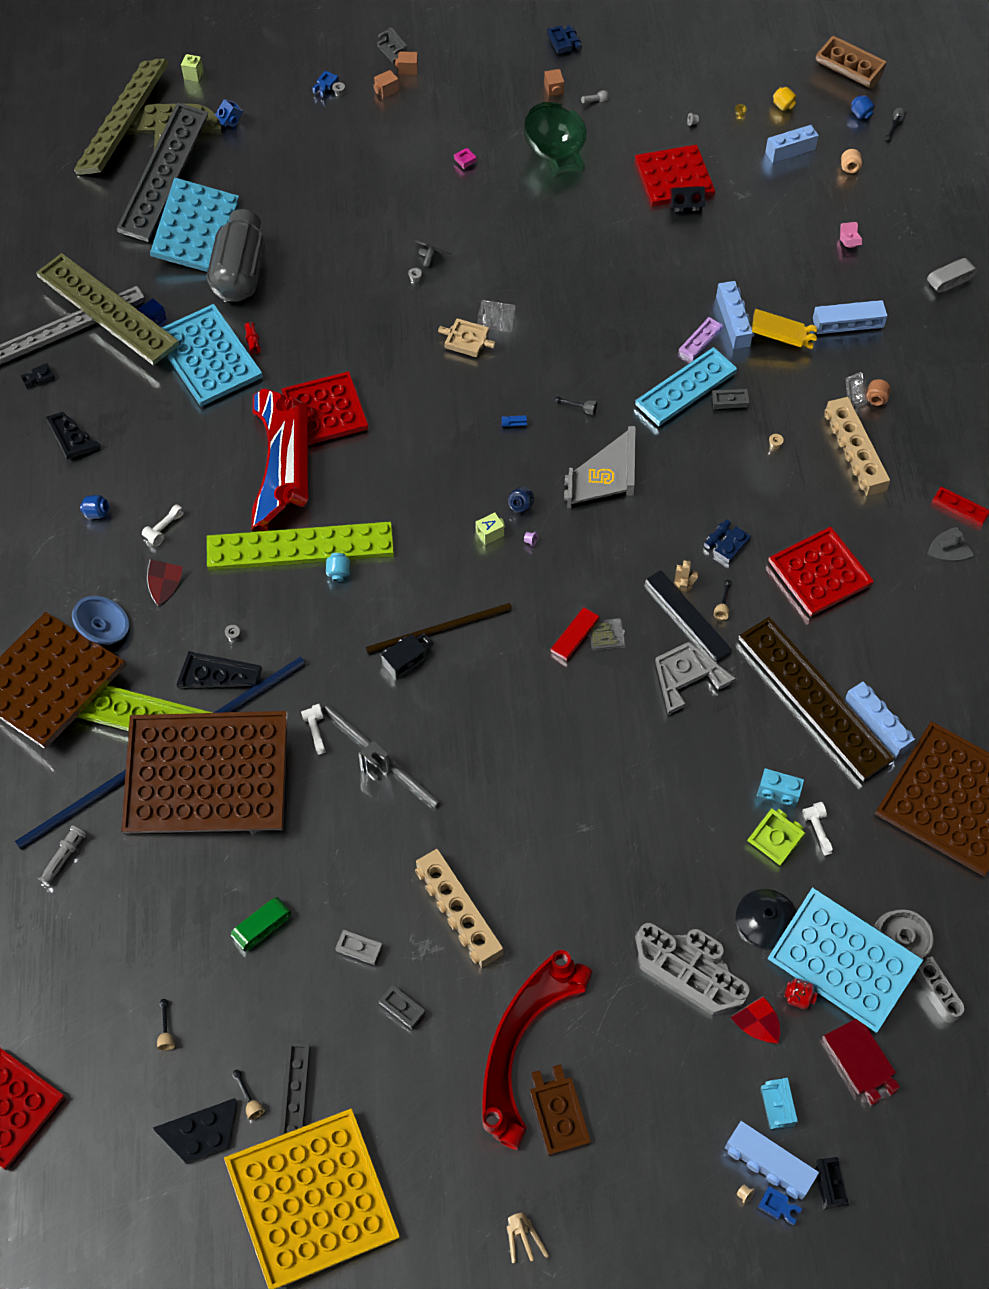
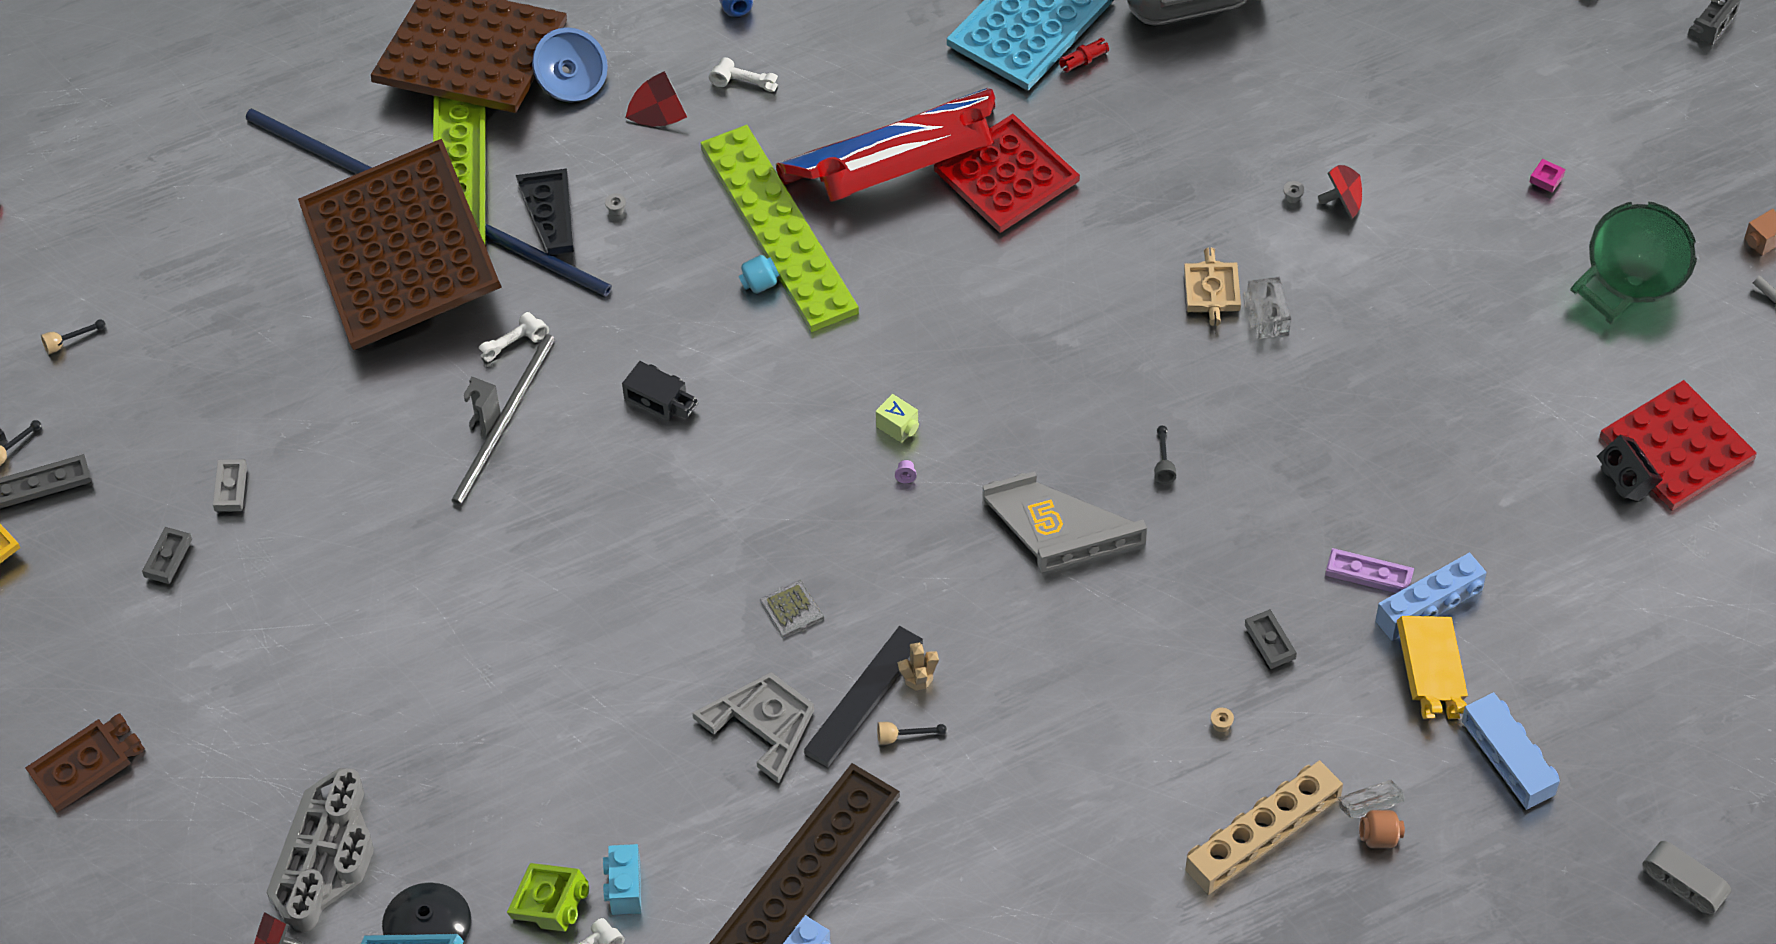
camera: 70 degrees right, 5 degrees down
light grey pin [38,825,87,885] -> none
green beam [231,897,292,951] -> none
dark brown piece [366,603,512,654] -> none
nougat brick [373,70,399,98] -> none
nougat brick [395,52,418,75] -> none
tan brick [415,849,503,968] -> none
red panel [482,950,593,1150] -> none
blue piece [501,415,527,427] -> none
dark blue head [508,487,534,513] -> none
red tile [551,607,600,661] -> none
medium azure plate [635,347,737,426] -> none
dark blue plate [704,519,751,564] -> none
red plate [769,526,874,617] -> none
bright pink bracket [840,222,862,248] -> none

